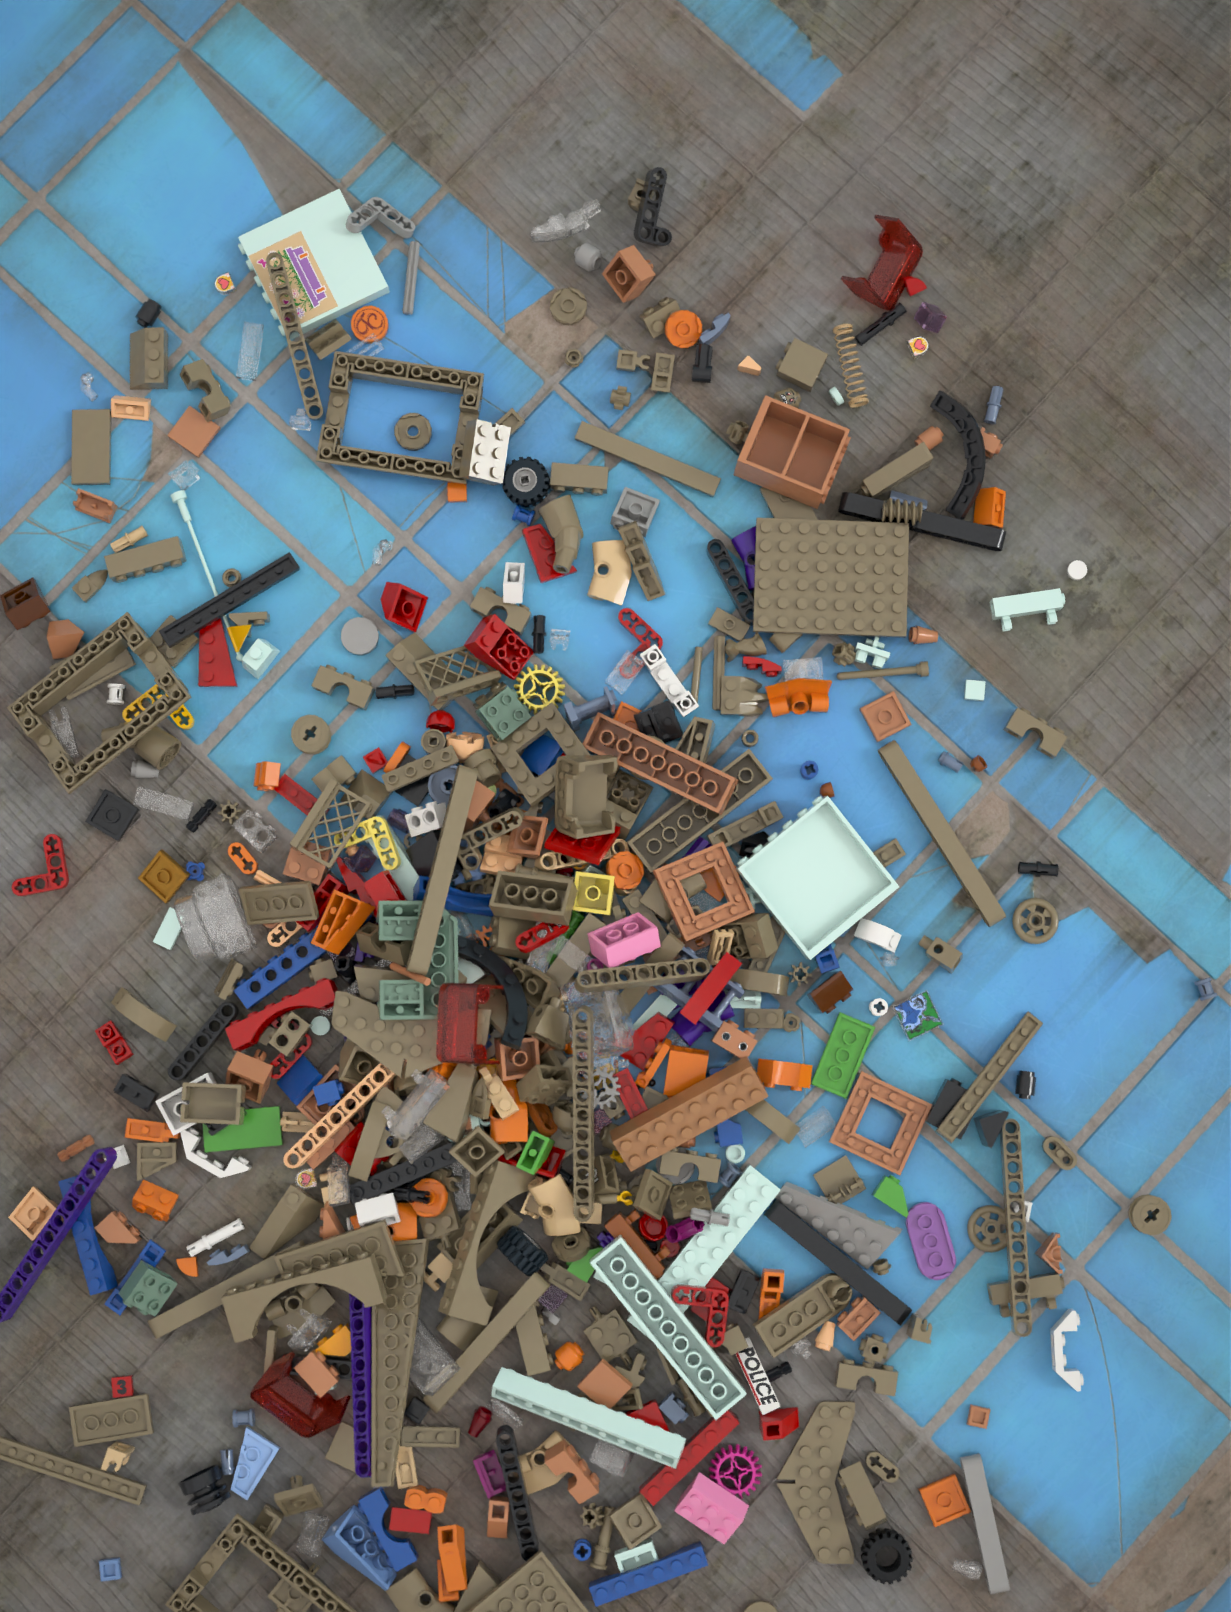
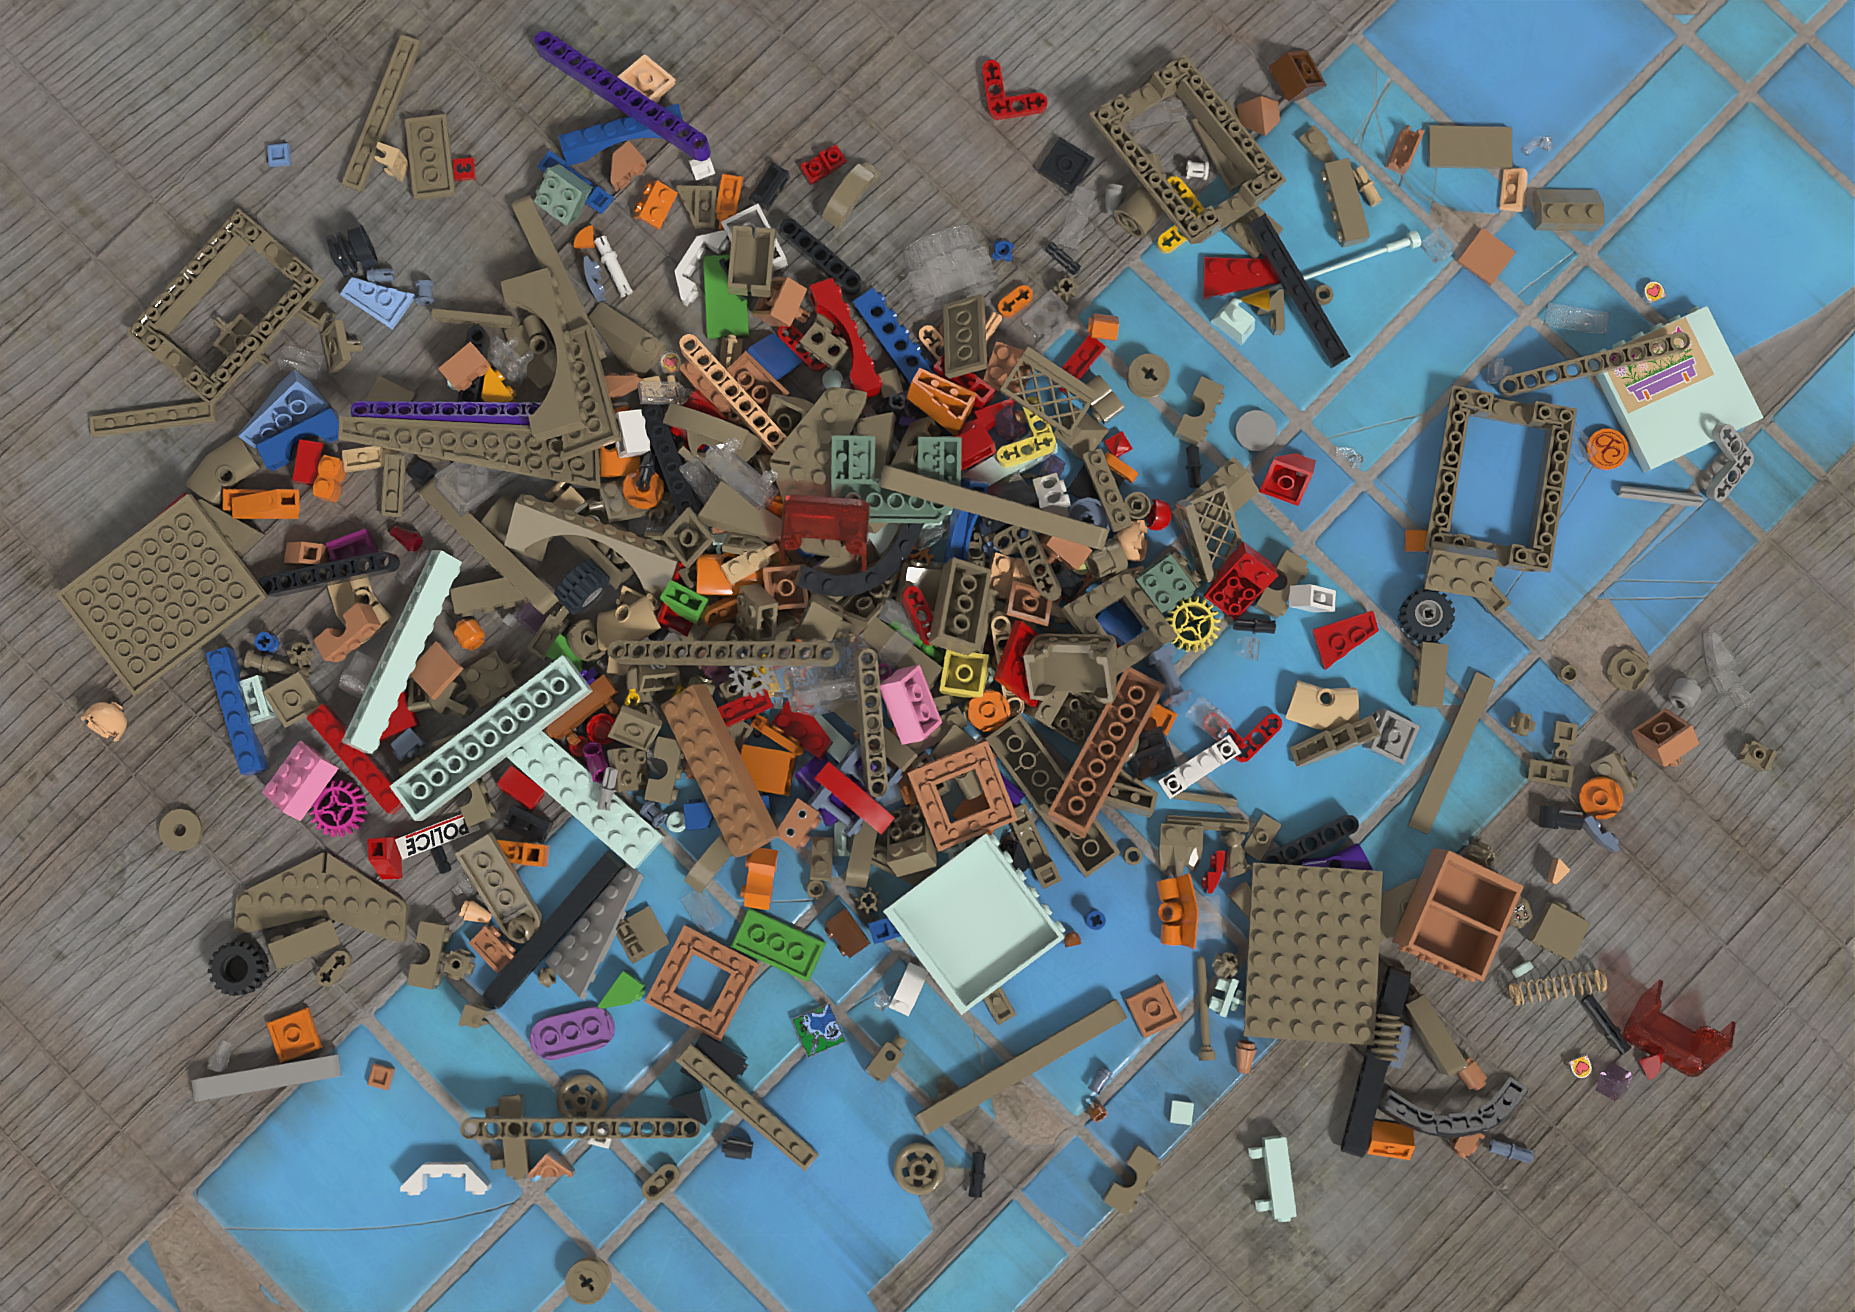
camera: 90 degrees right, 0 degrees up
nougat axle [57,1135,95,1162] -> none
black brick [135,299,162,328] -> none
pearl gold plate [138,849,191,903] -> none
light aqua tile [153,907,188,950] -> none
dark tan arch [180,359,231,422] -> none
dark tan plate [213,958,243,1000] -> none
clear red windscreen [250,1352,351,1438] -> none
dark tan slope [305,319,352,360] -> none
blue brick [313,1079,345,1107] -> none
nougat bar [390,962,431,986] -> none
dark tan tile [394,413,432,451] -> none
blue bush [512,504,536,527] -> none
dark tan piece [538,495,583,574] -> none
black beam [634,167,672,247] -> none
red beam [671,1284,729,1347] -> none
tan tile [706,929,734,965] -> none
white bush [869,998,888,1016] -> none
white tile [1067,560,1087,580] -> none

